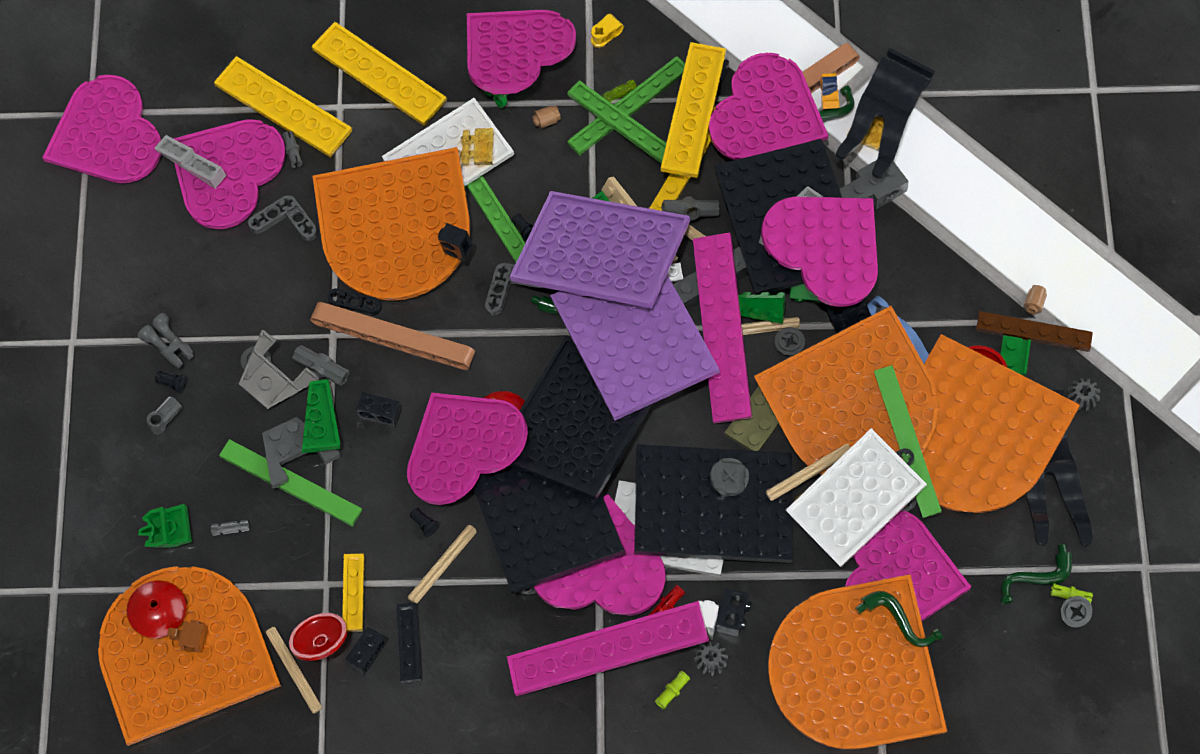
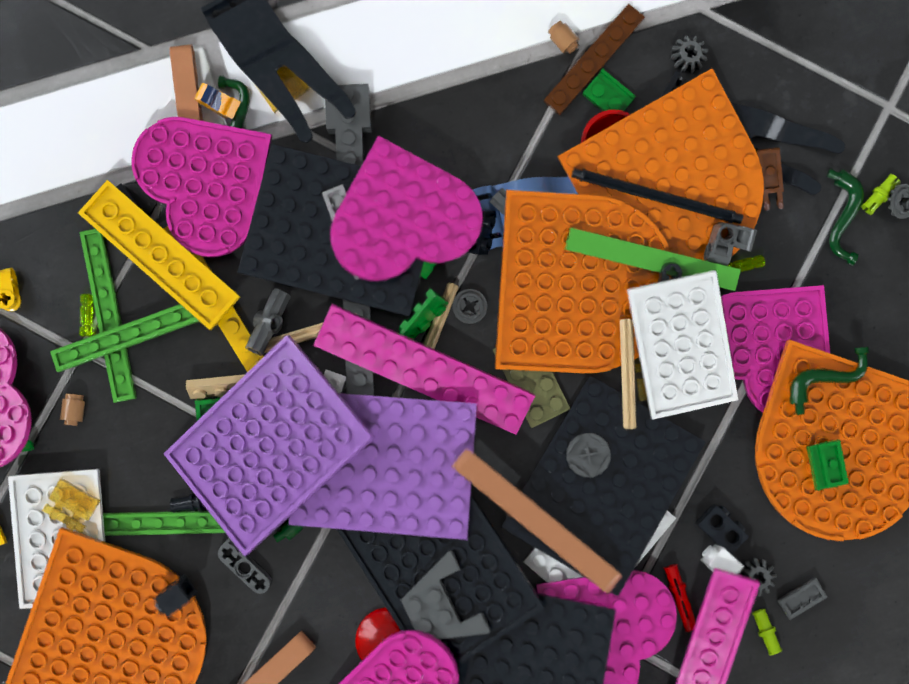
camera: 65 degrees left, 20 degrees up
none -> dark grey wing [401,551,491,639]
none -> nougat beam [451,449,622,594]
none -> black piece [571,168,743,224]
none -> dark grey piece [704,222,758,266]
none -> clear neon green axle [728,255,765,272]
none -> reddish brown hinge [757,147,784,210]
none -> dark grey plate [777,577,828,620]
none -> green plate [806,439,849,491]

